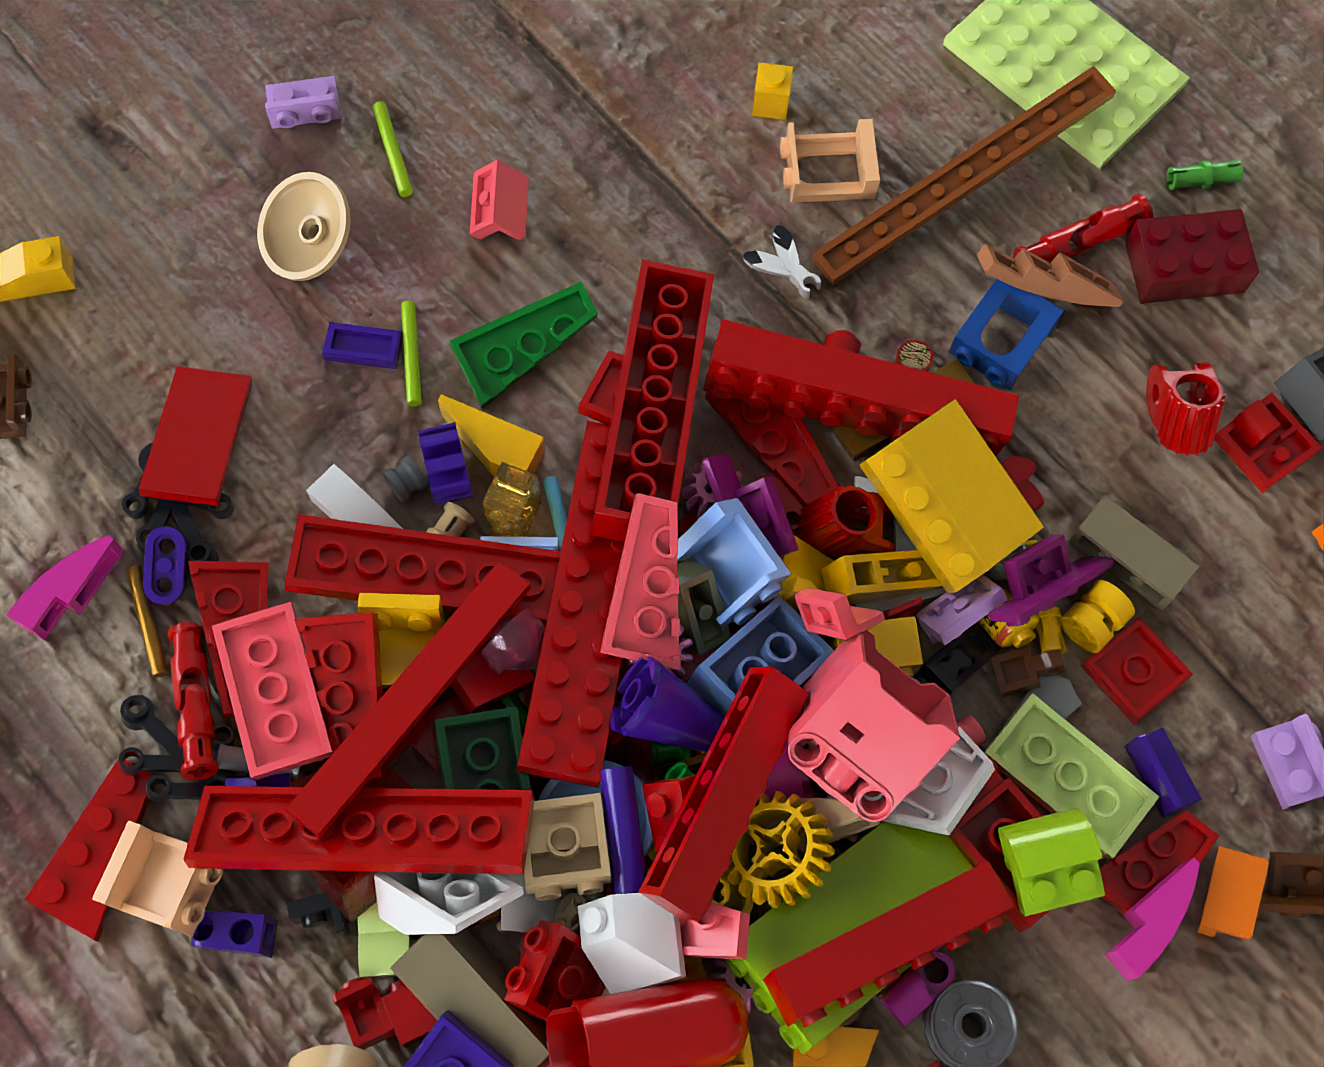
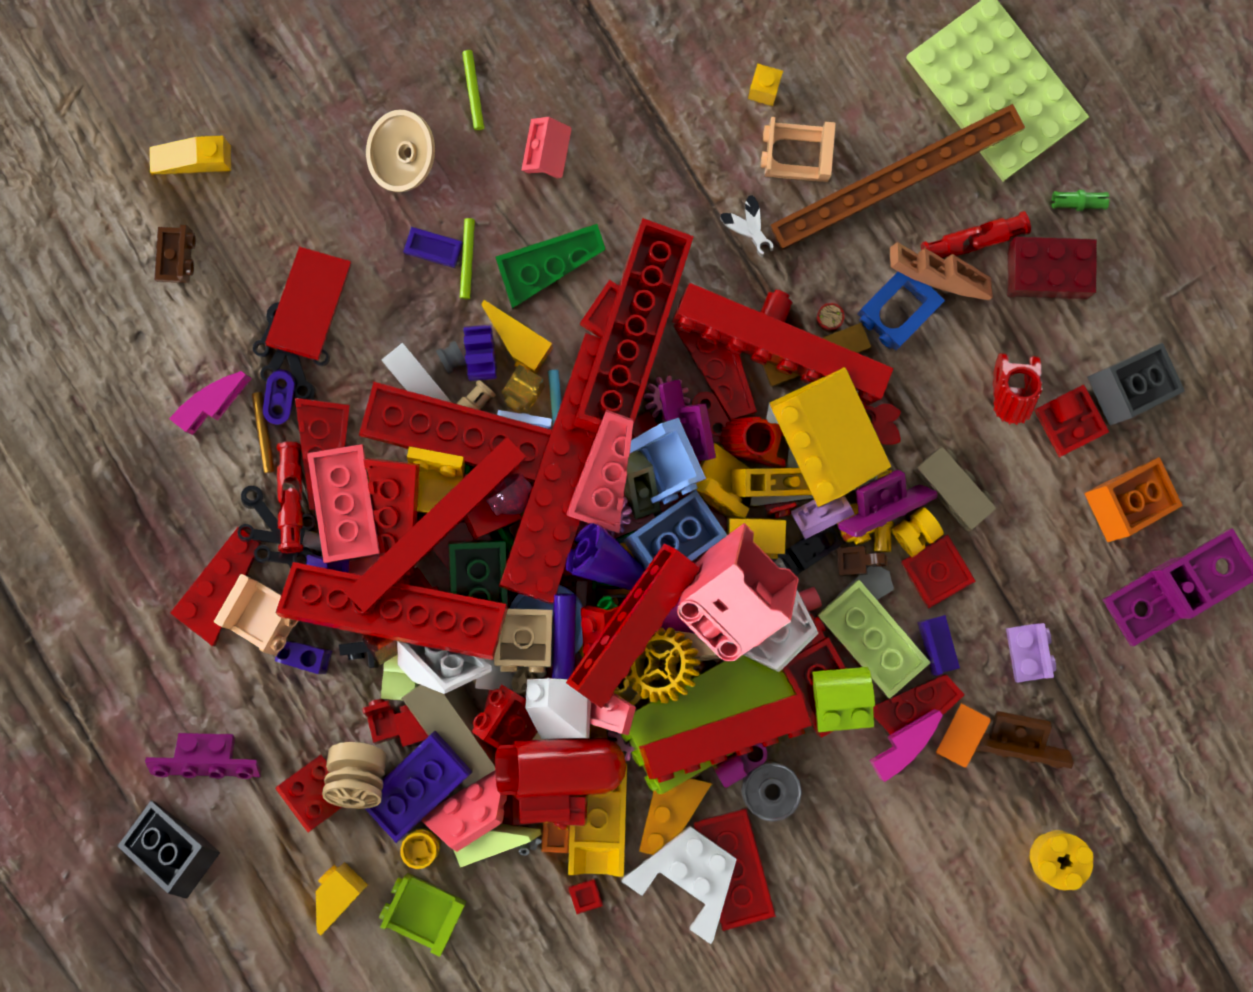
camera: 10 degrees right, 15 degrees up
lavender bracket [265,76,342,129] -> none
coral panel [794,588,885,640] -> none

